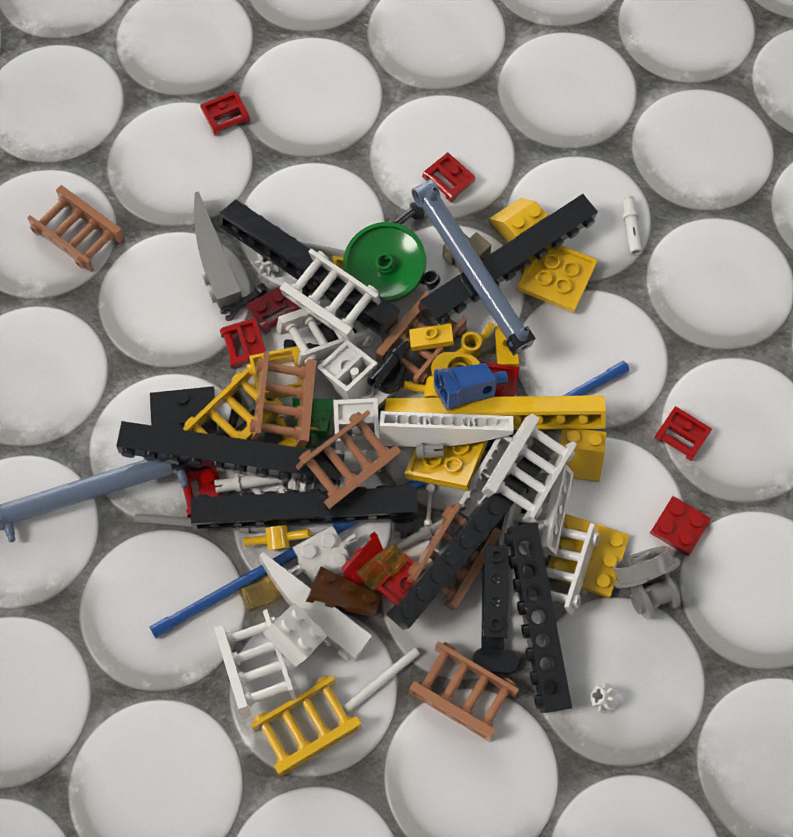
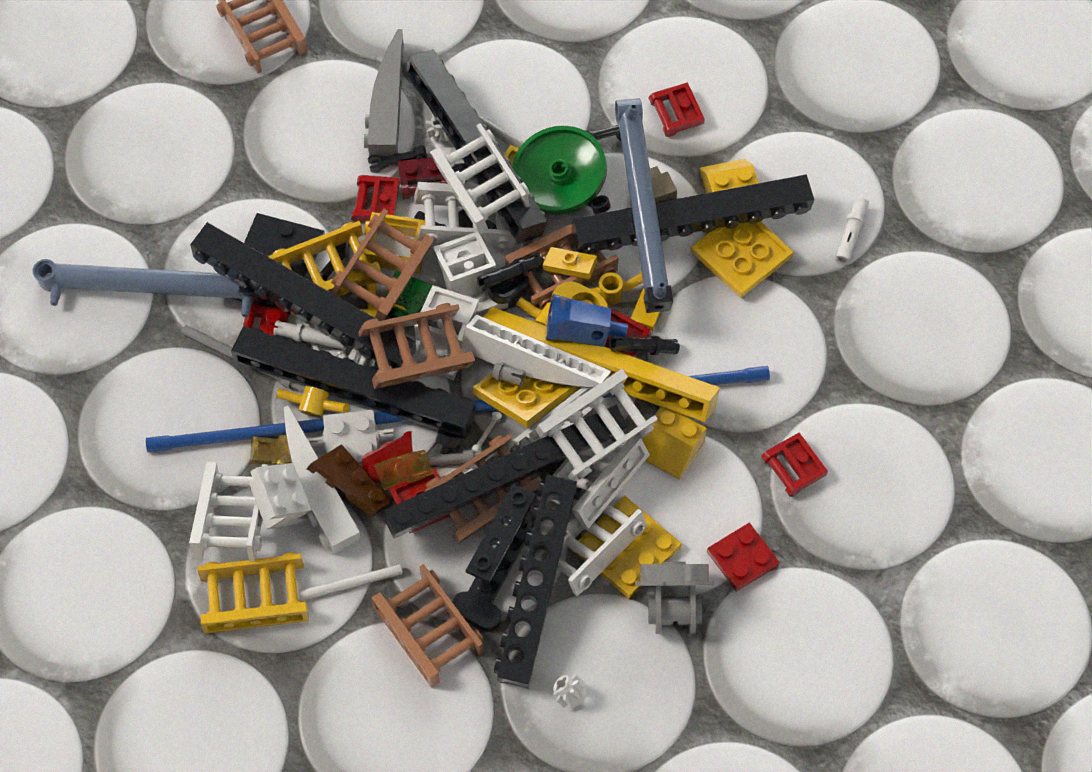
camera: 25 degrees right, 5 degrees down
none -> black pin [609,335,680,356]

